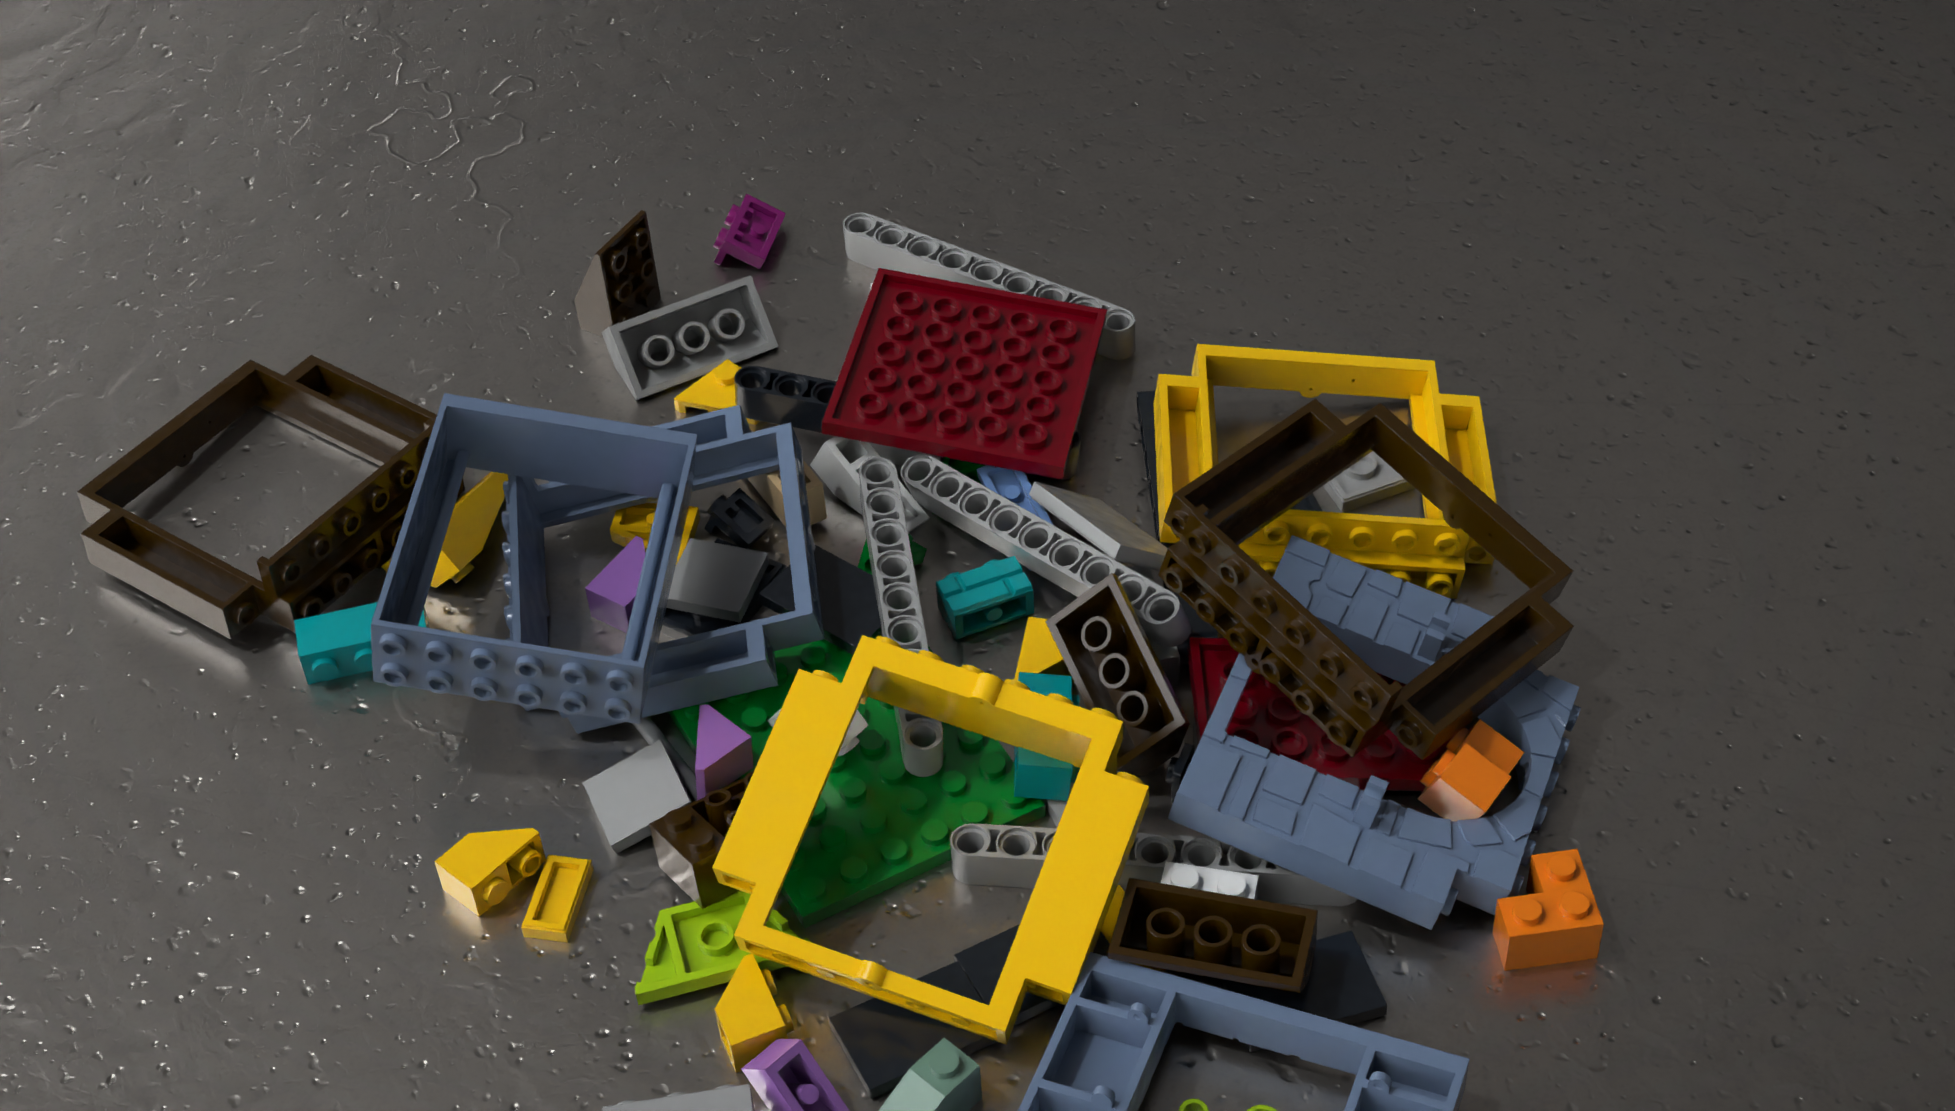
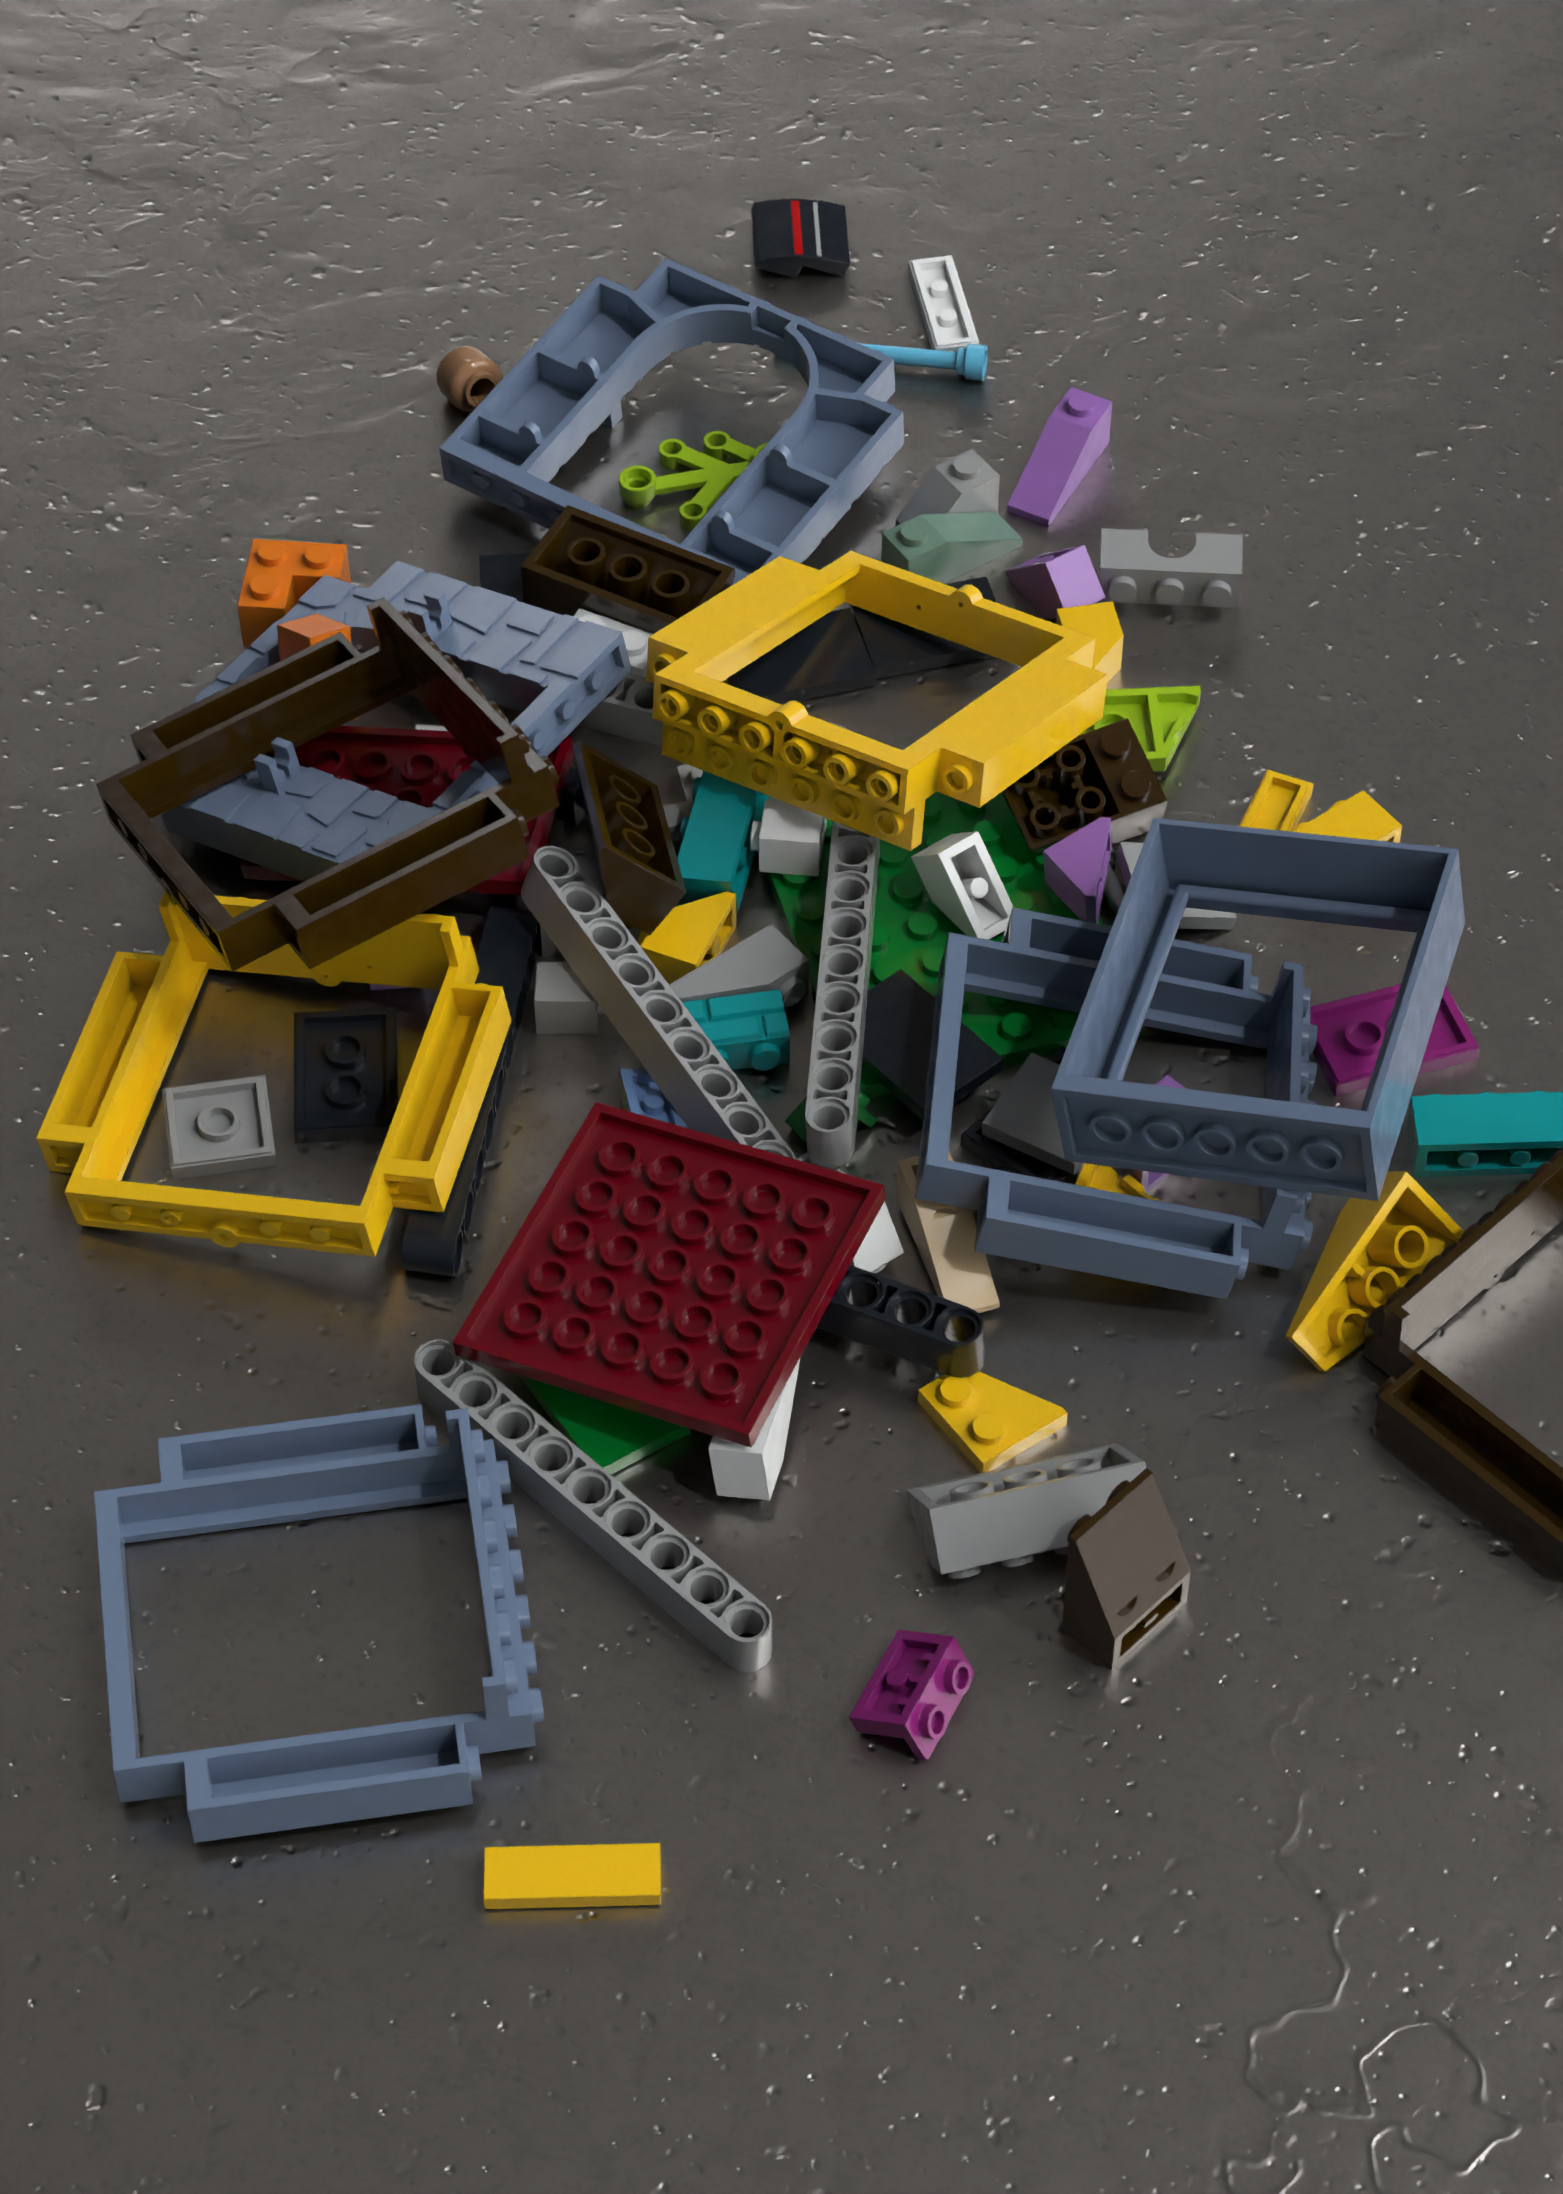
camera: 170 degrees left, 5 degrees up
light grey tile [1029,481,1168,571] -> none
none -> sand blue door [94,1404,544,1843]
none -> yellow tile [484,1843,661,1909]
none -> light grey slope [669,924,809,1007]
none -> white slope [750,797,827,877]
none -> magenta tile [1310,984,1480,1097]

